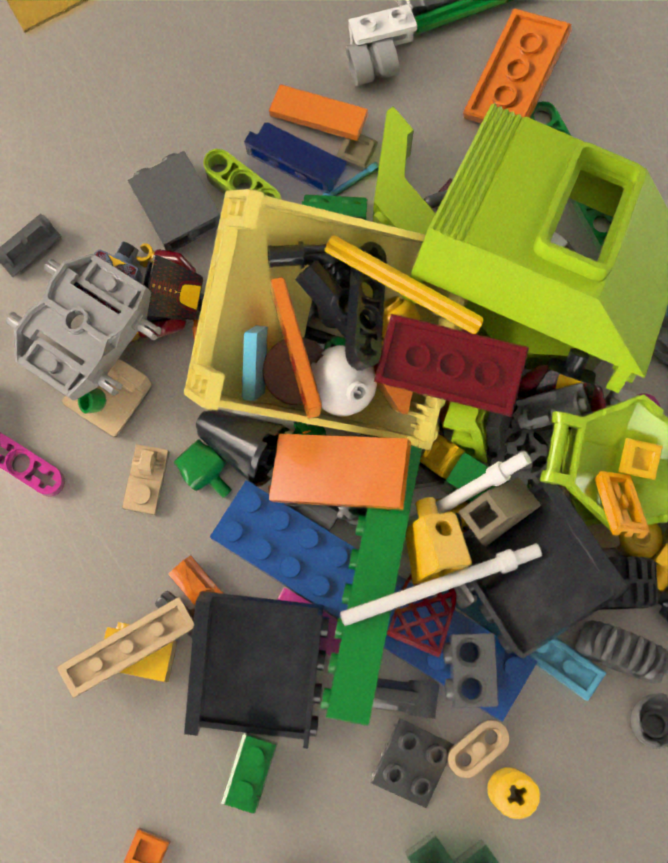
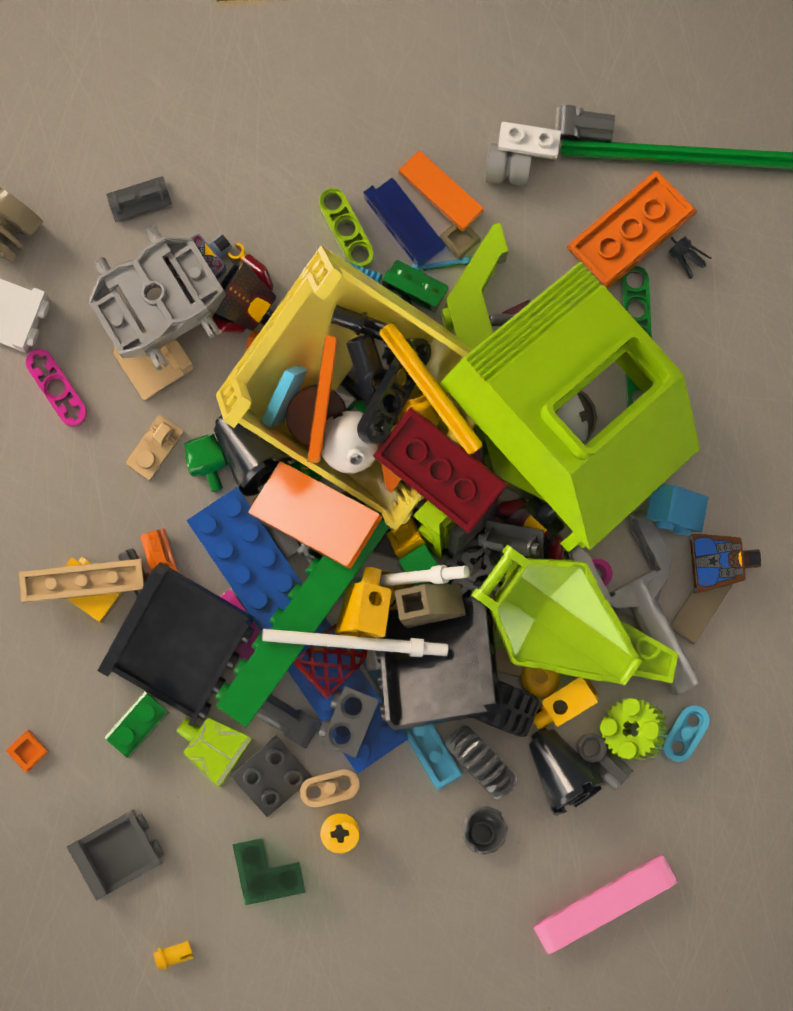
camera: 15 degrees right, 5 degrees up
green hinge [78,388,107,414] -> none
dark grey panel [128,151,221,252] -> none
light orange tile [595,471,650,538] -> none
yellow tile [618,438,663,480] -> none
none -> lime torso [176,717,253,787]
none -> black piece [668,236,712,279]

